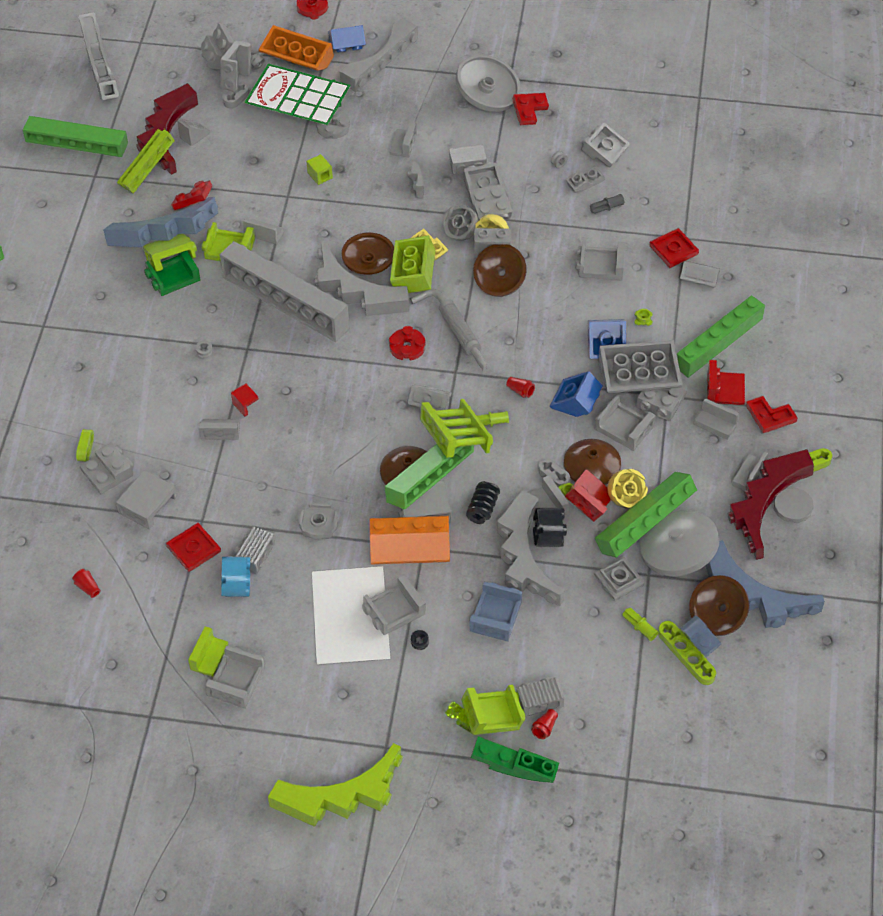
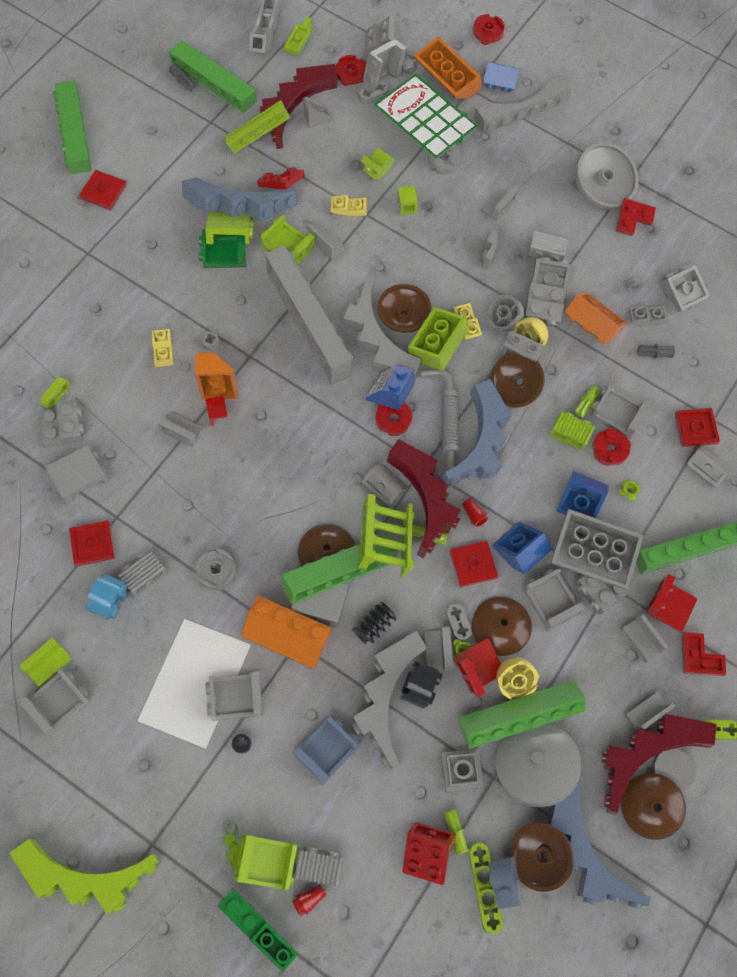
camera: 20 degrees right, 15 degrees up
none -> red plate [79,169,127,210]
none -> light yellow slope [152,329,174,367]
none -> dark grey axle [169,63,195,91]
none -> orange slope [195,352,239,400]
none -> lime hinge [284,16,313,56]
none -> light yellow slope [331,195,367,216]
none -> red plate [335,55,366,86]
none -> lime brick [361,147,395,180]
none -> blue slope [366,365,414,410]
none -> dark red arch [386,439,461,559]
none -> red bracket [402,822,456,885]
none -> sand blue arch [441,379,512,486]
none -> red plate [449,541,498,588]
none -> lime brick [549,411,595,451]
none -> orange slope [565,292,628,344]
none -> lime axle [575,385,601,418]
none -> red plate [592,428,631,466]
none -> reddish brown dish [621,773,686,840]

